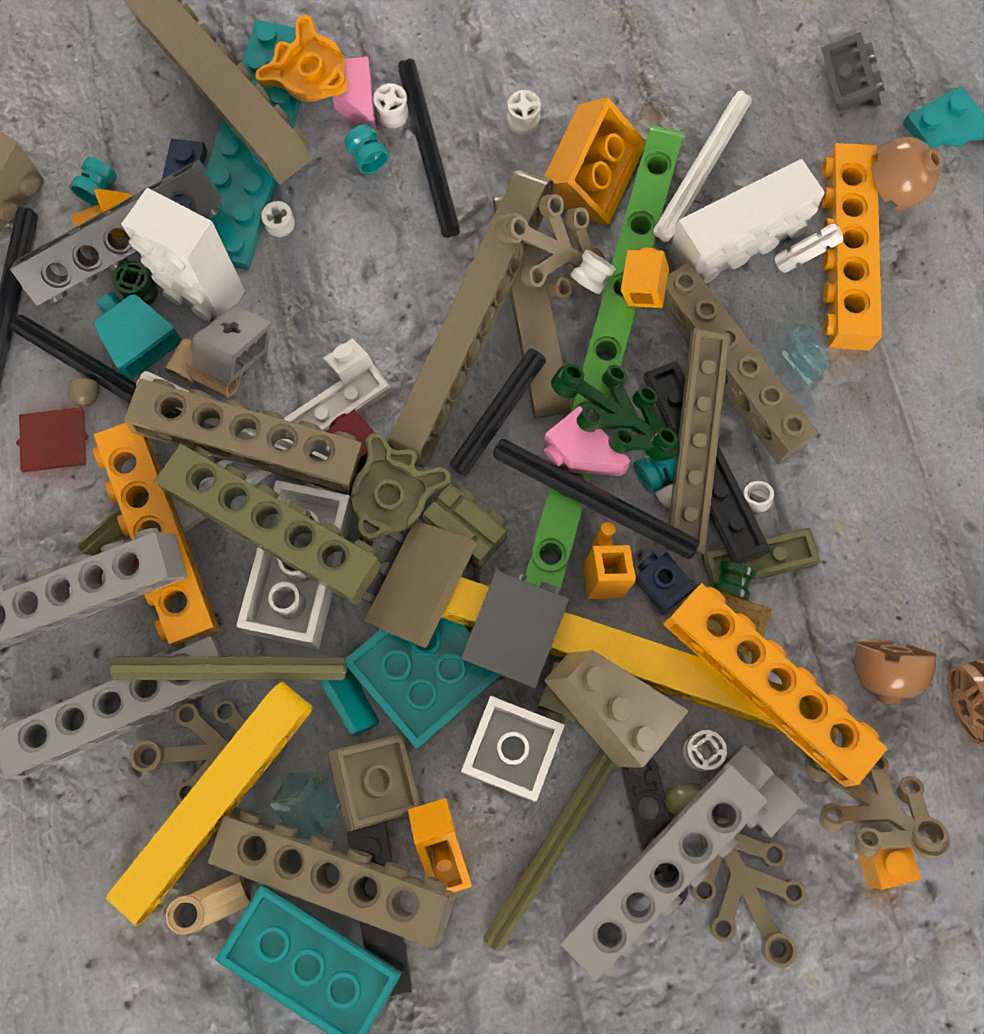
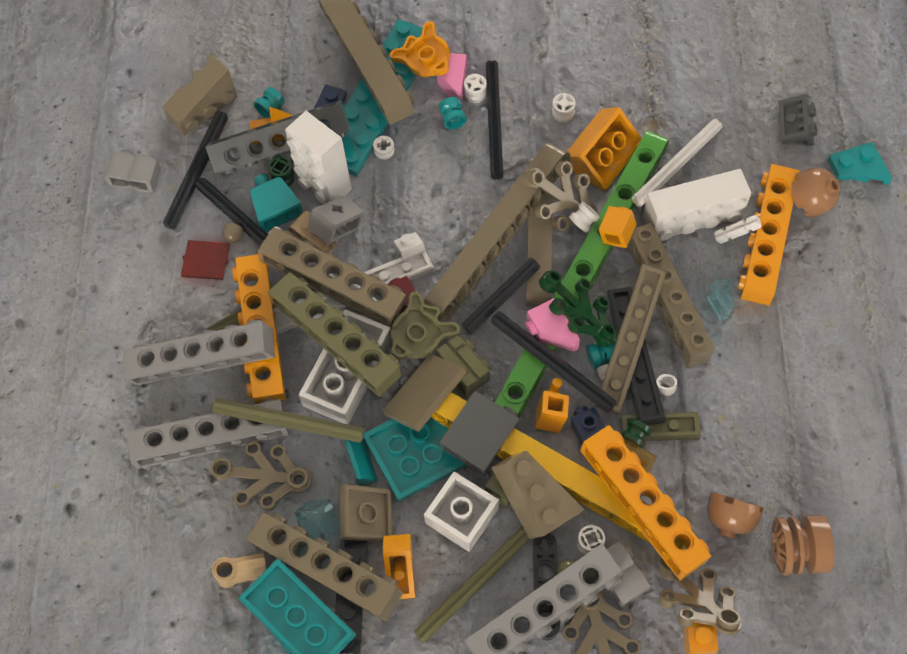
camera: 15 degrees right, 10 degrees down
yellow beam [106,681,313,926] -> none

